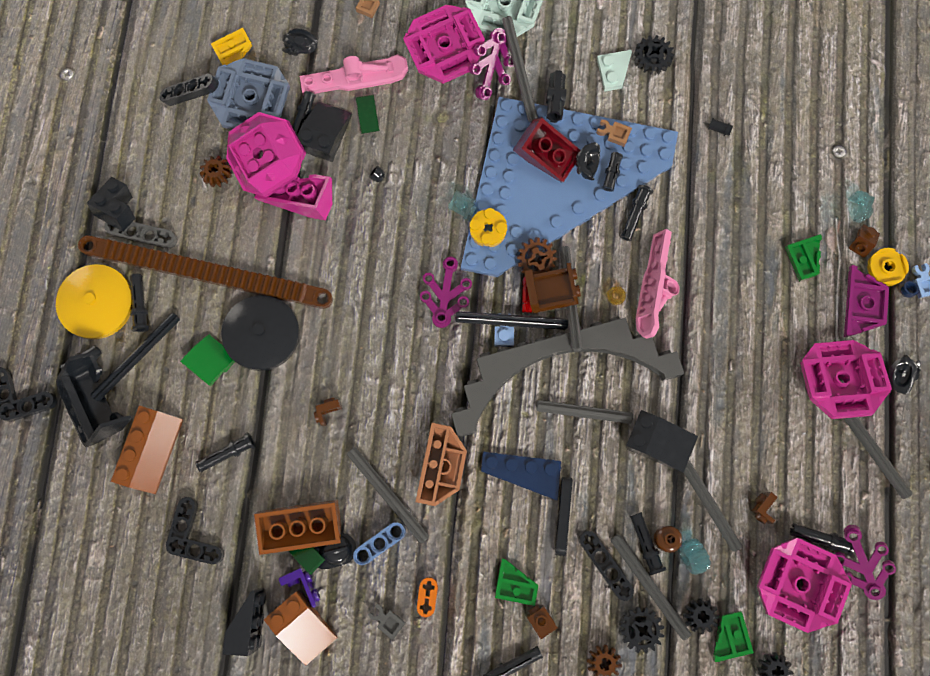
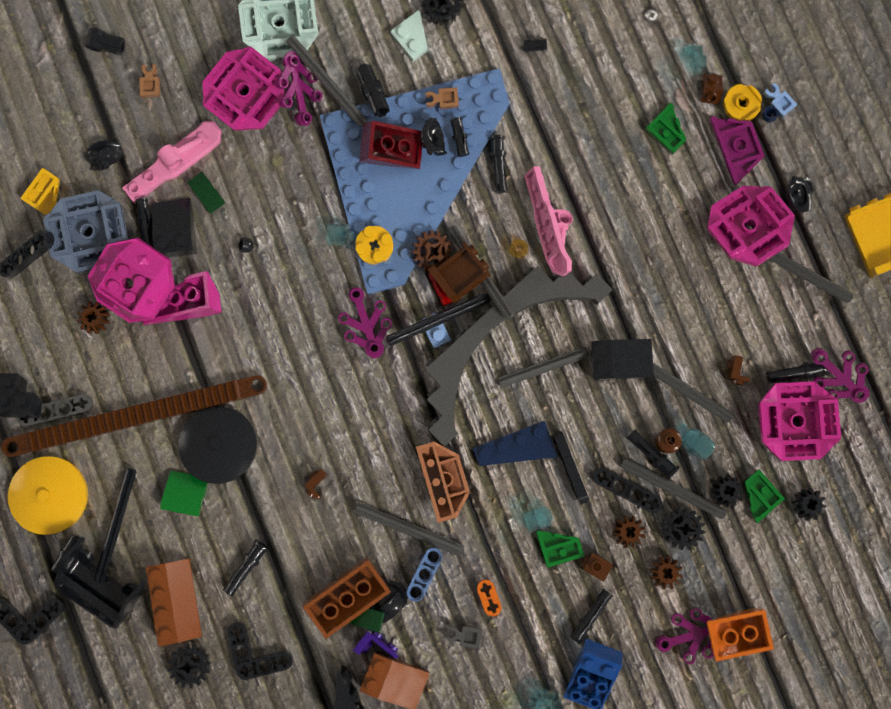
camera: 35 degrees left, 5 degrees up
black pin [130,274,149,332] -> none
none -> black gear [167,644,212,689]
none -> clear light blue brick [522,506,553,532]
none -> reddish brown gear [612,515,646,548]

